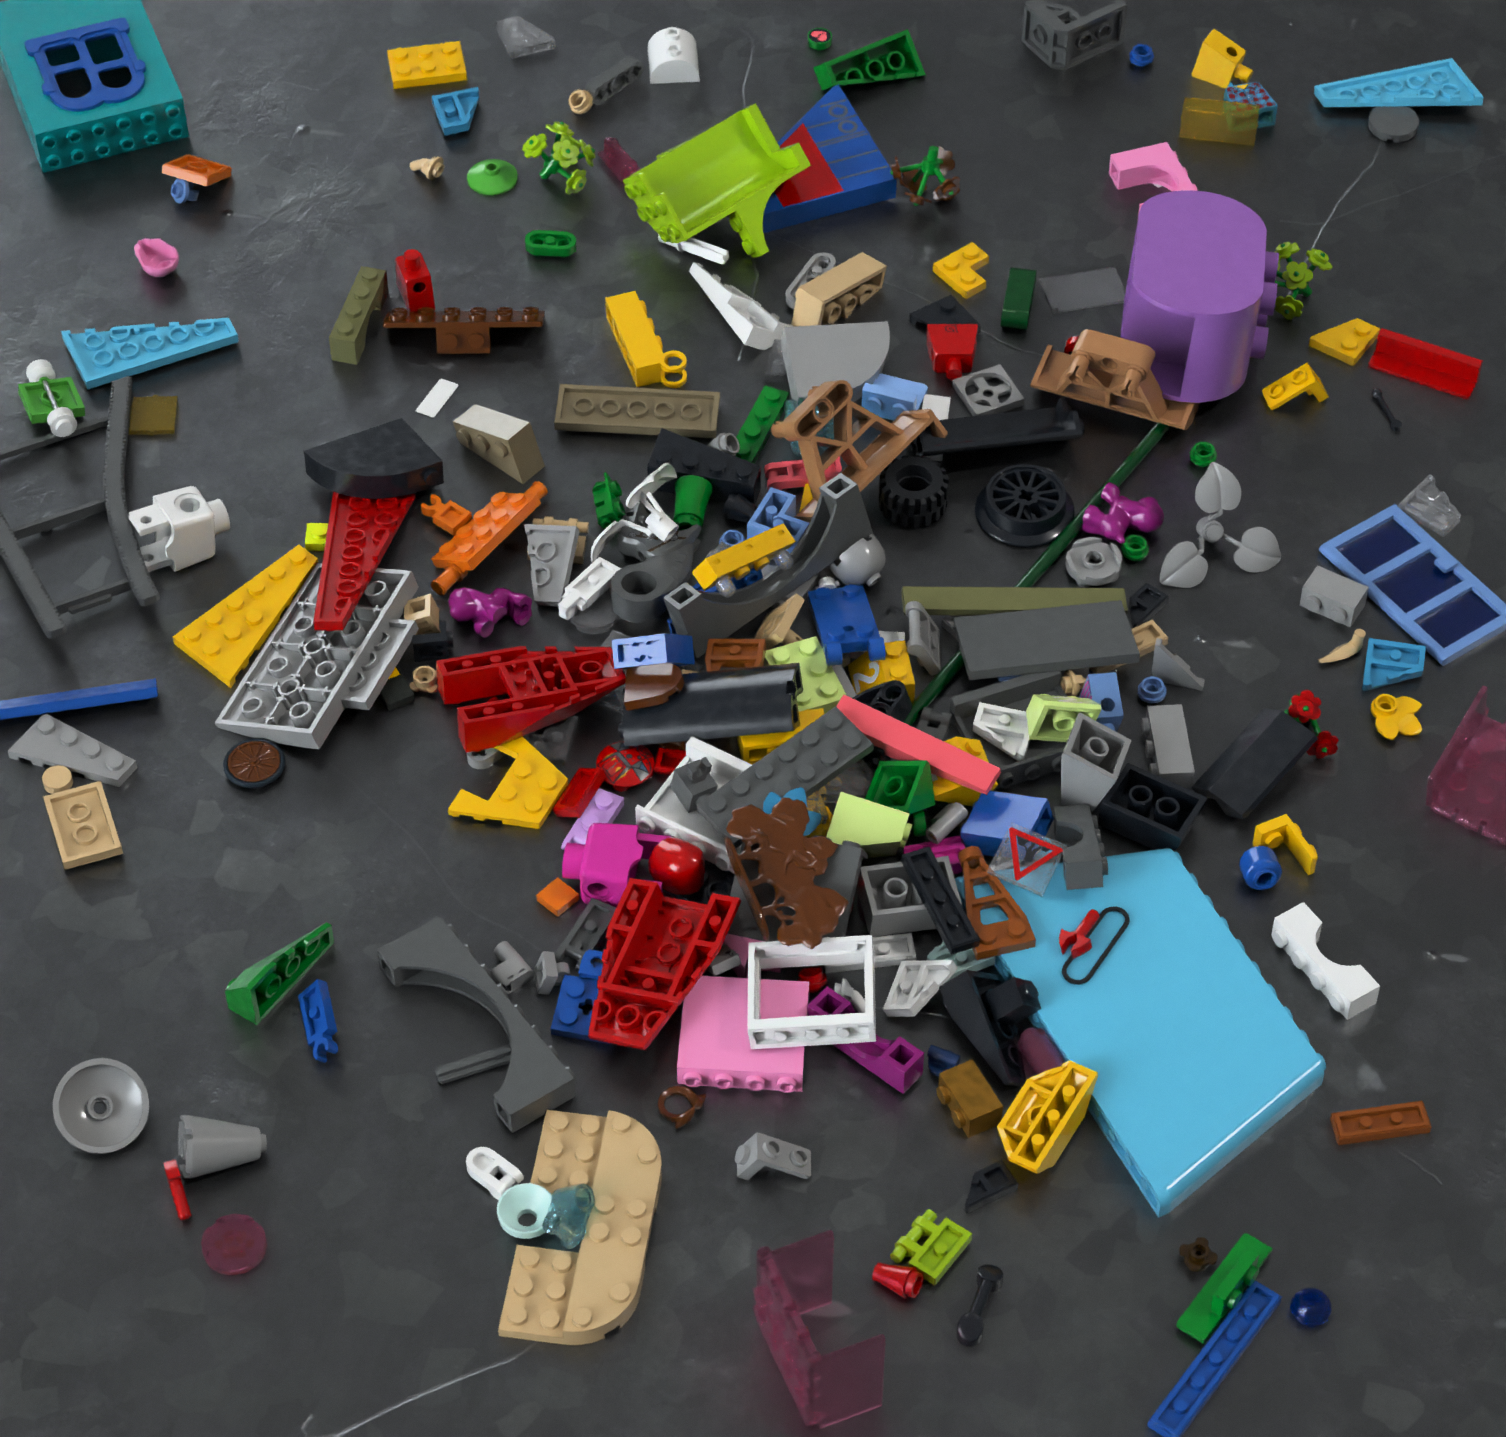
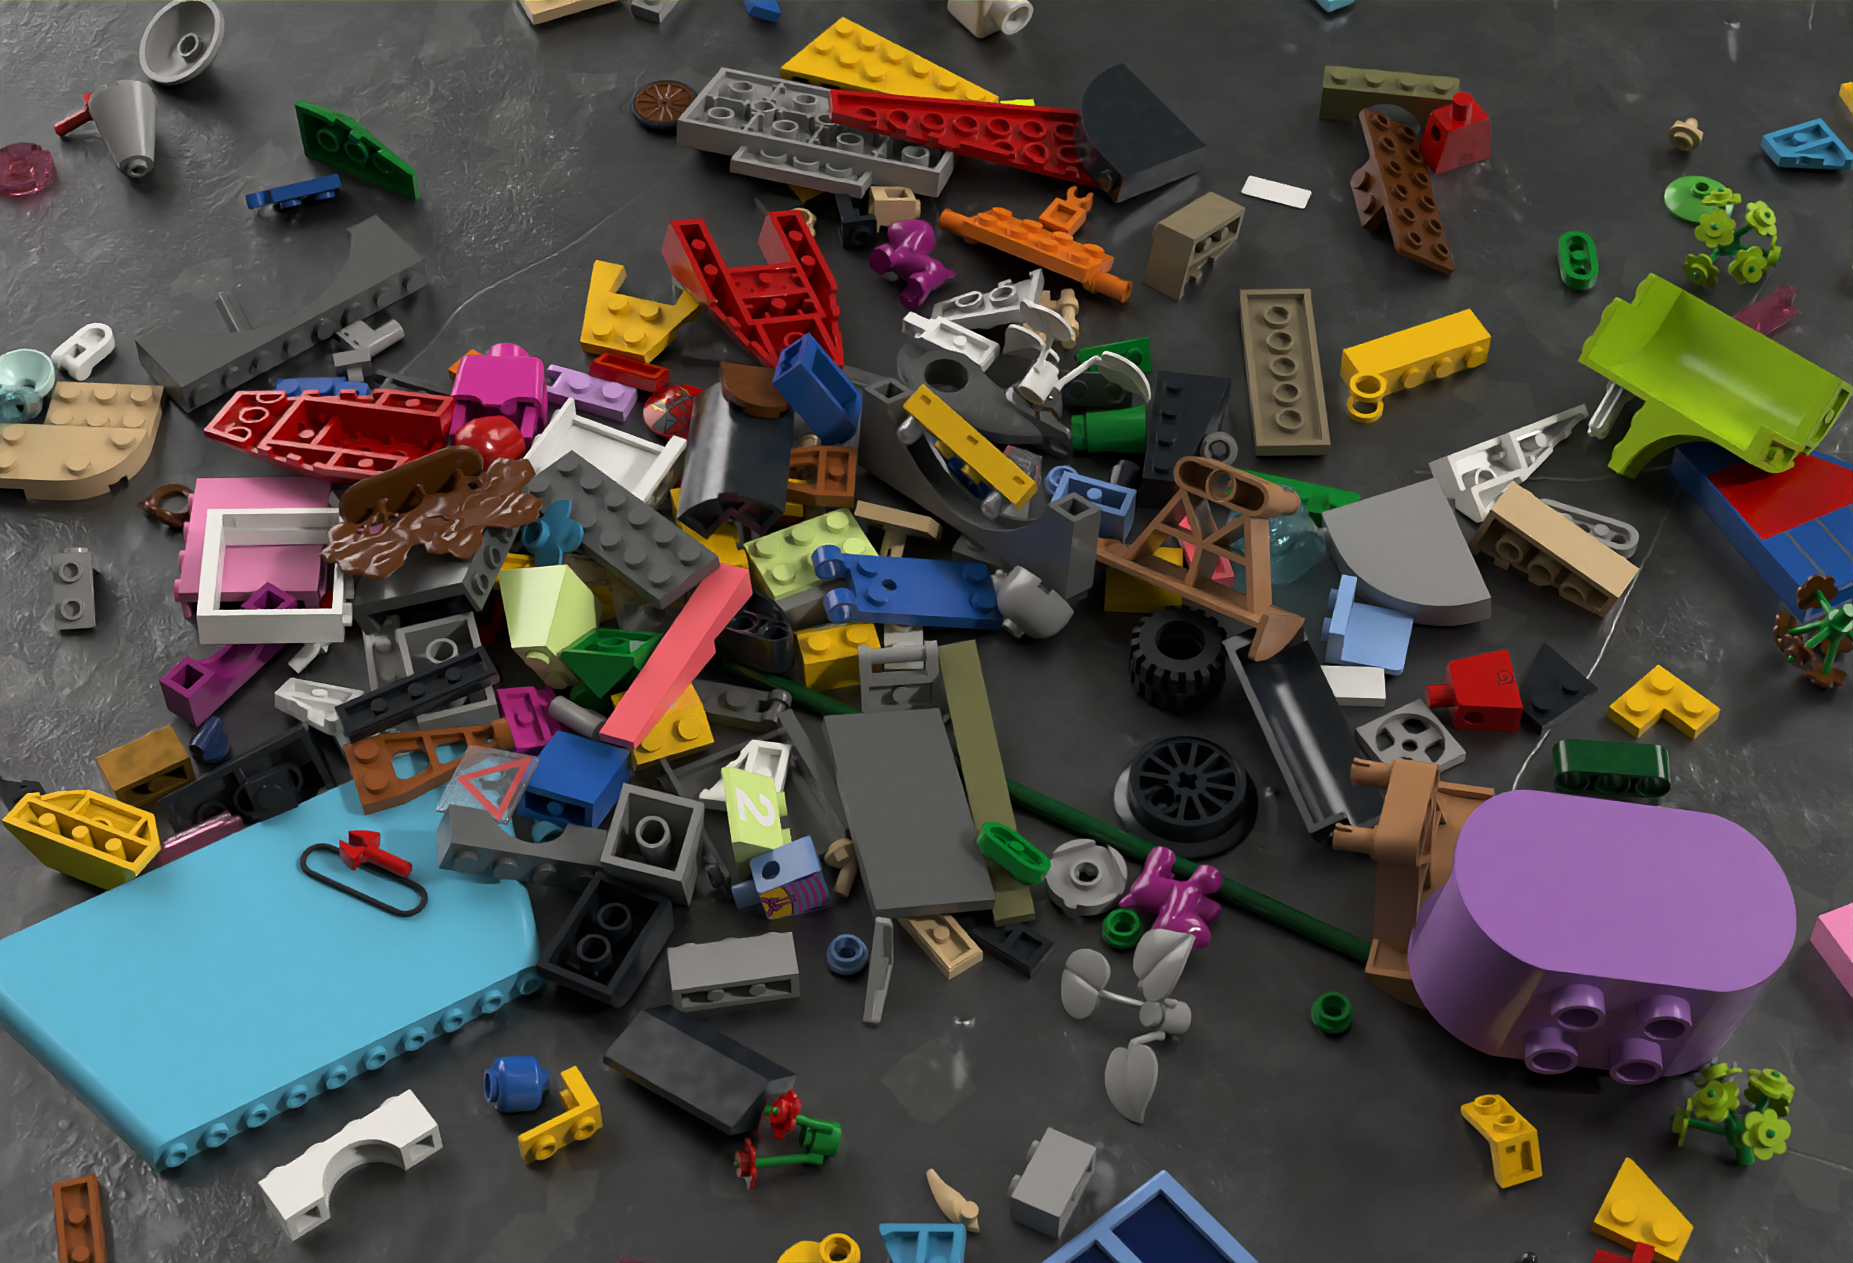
camera: 85 degrees right, 0 degrees up
dark grey brick [670,757,718,813] -> none
none -> green plate [976,821,1051,885]

